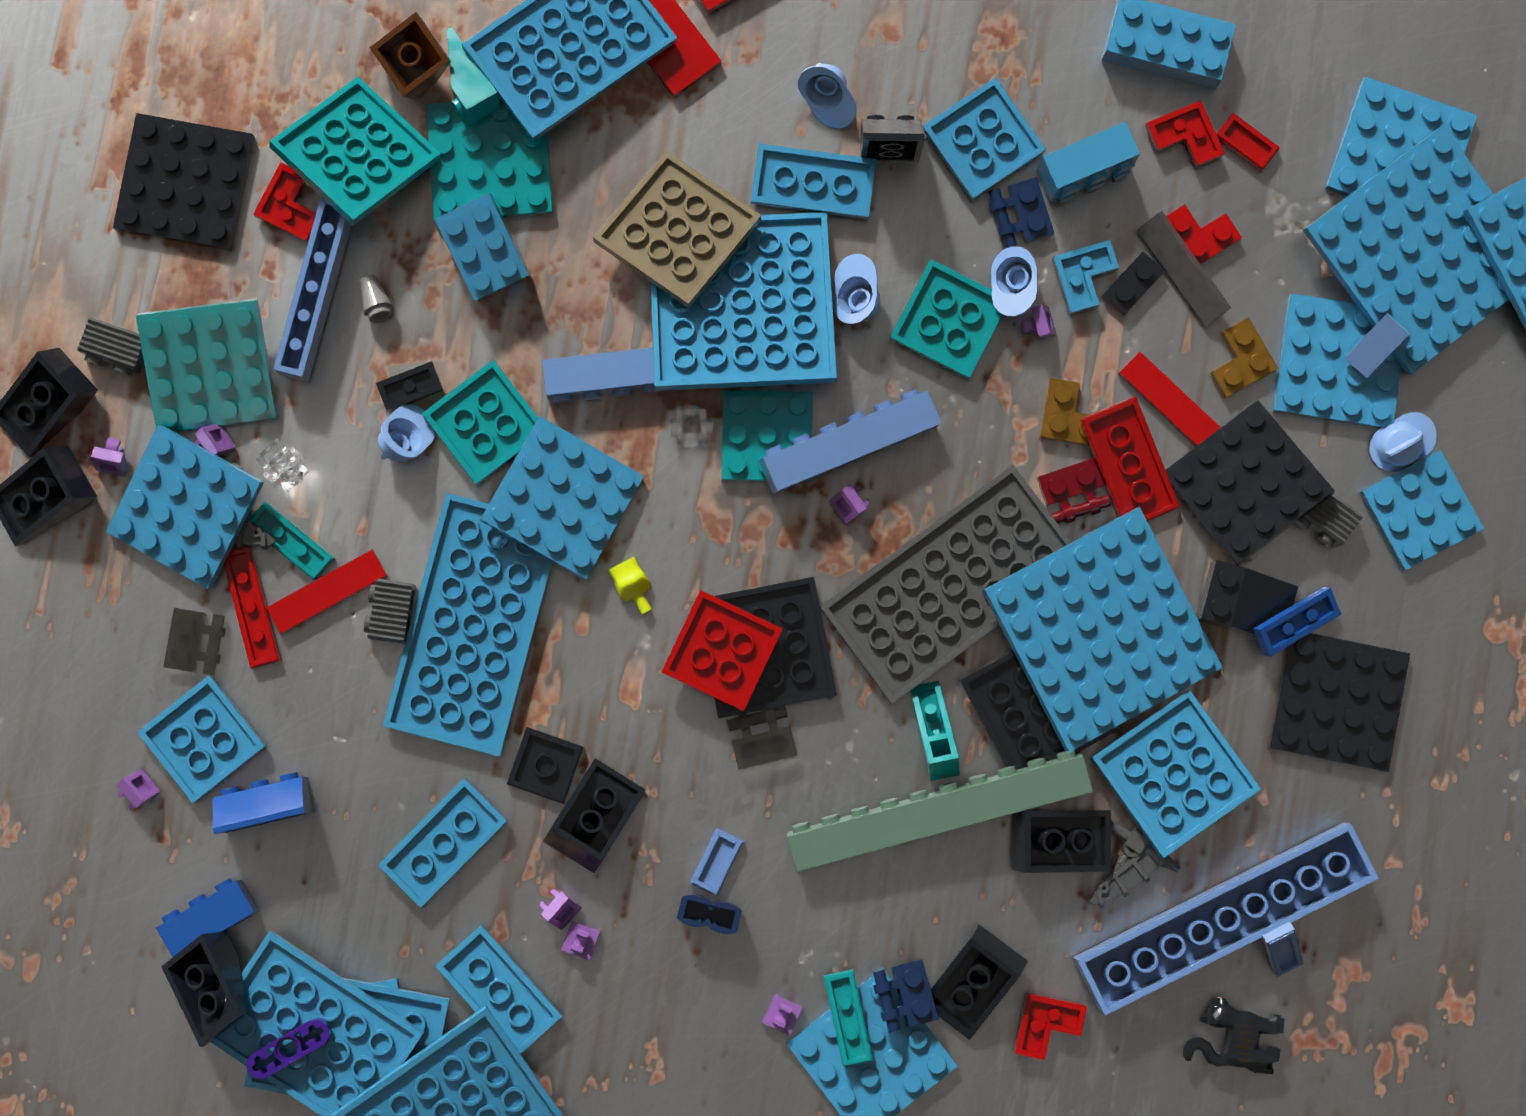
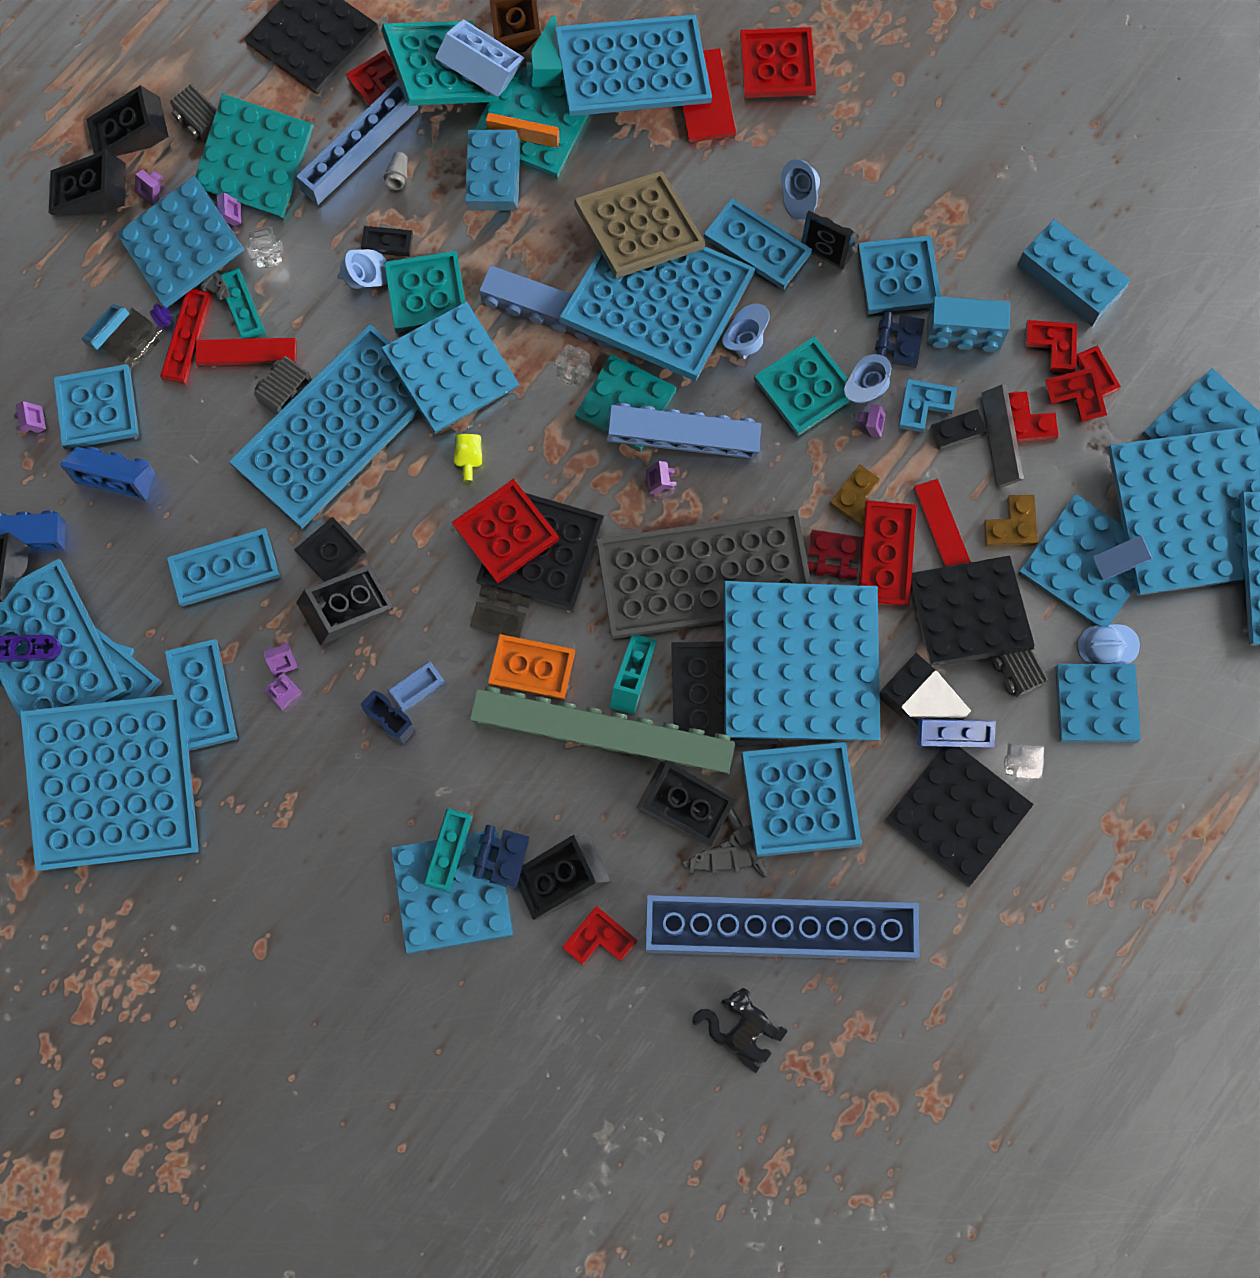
camera: 30 degrees right, 10 degrees down
medium lavender tile [762,994,803,1036] -> none
medium blue tile [1262,922,1303,977] -> none
none -> dark azure tile [81,304,130,350]
none -> dark purple plate [150,303,172,328]
none -> light blue slope [435,19,524,97]
none -> orange tile [486,113,560,148]
none -> orange plate [488,634,576,701]
none -> clear brick [1004,743,1045,783]
none -> red plate [1045,367,1107,422]

